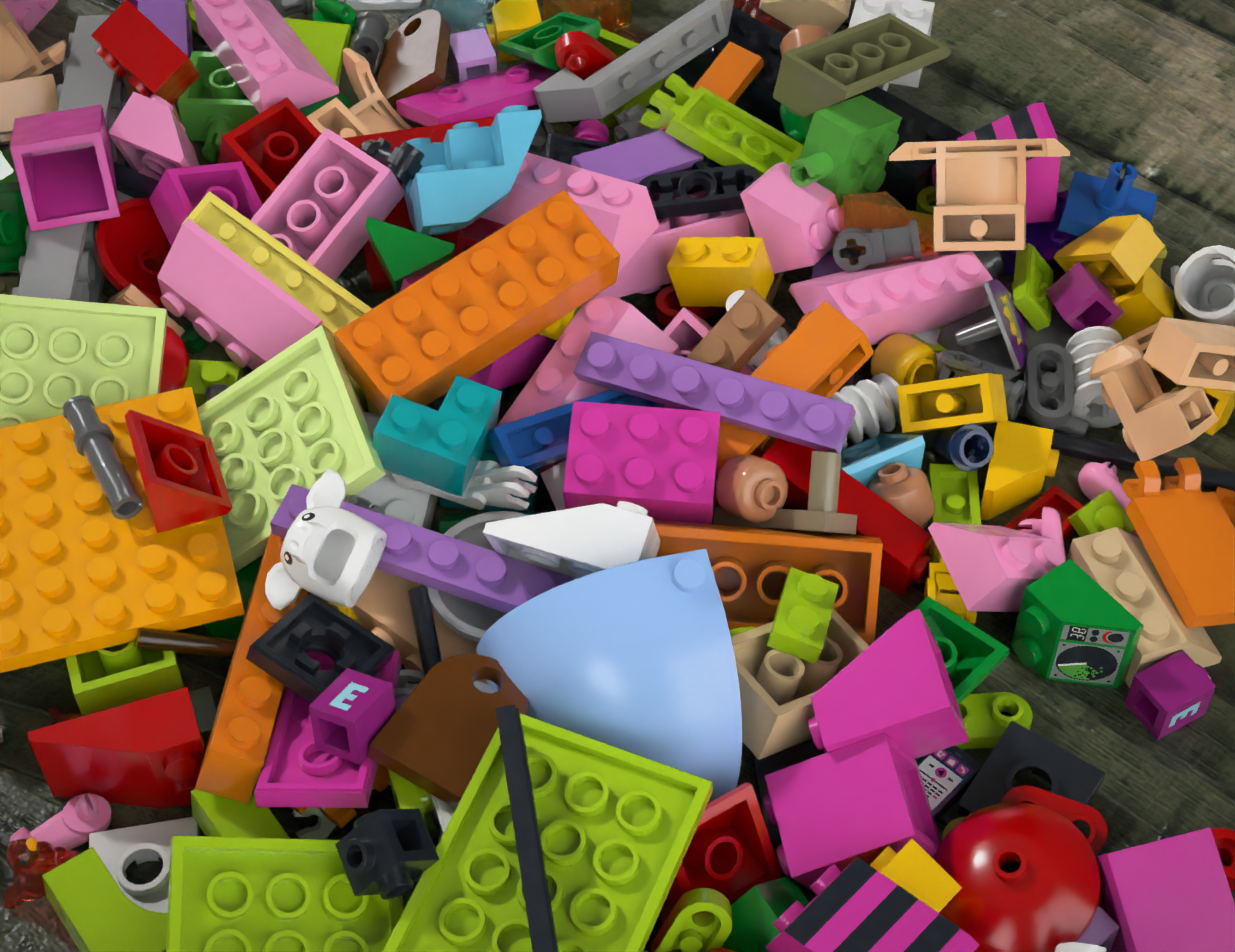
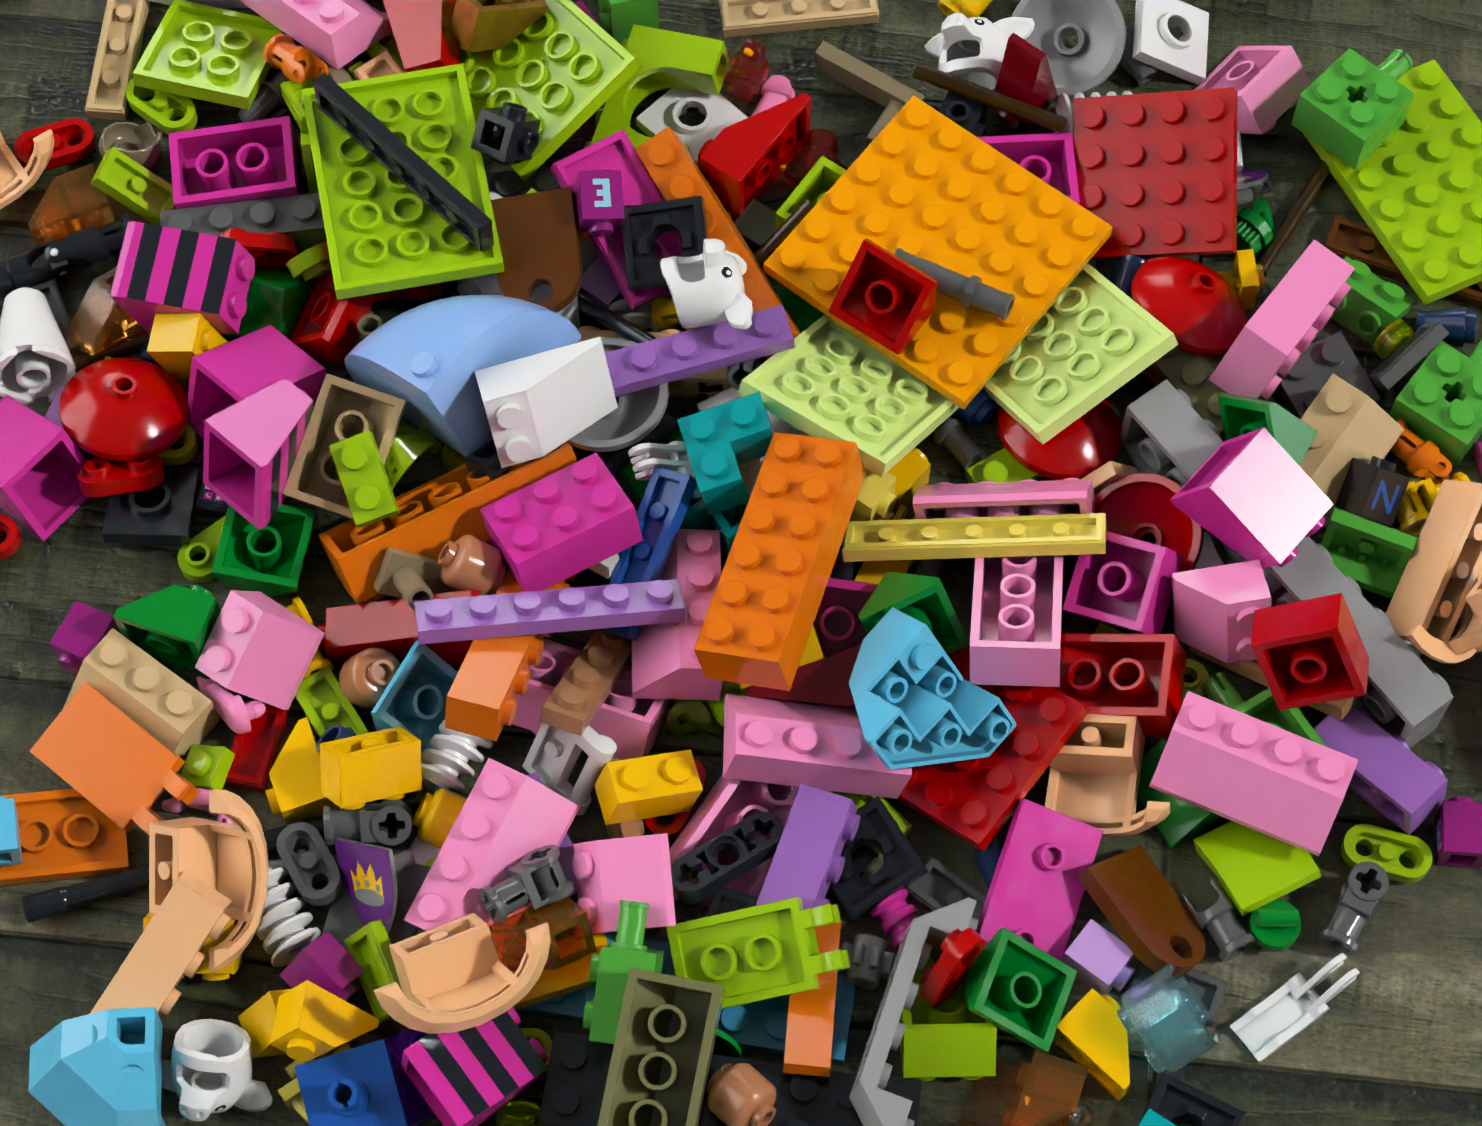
camera: 145 degrees right, 15 degrees up
black bar [360,138,425,186] -> none

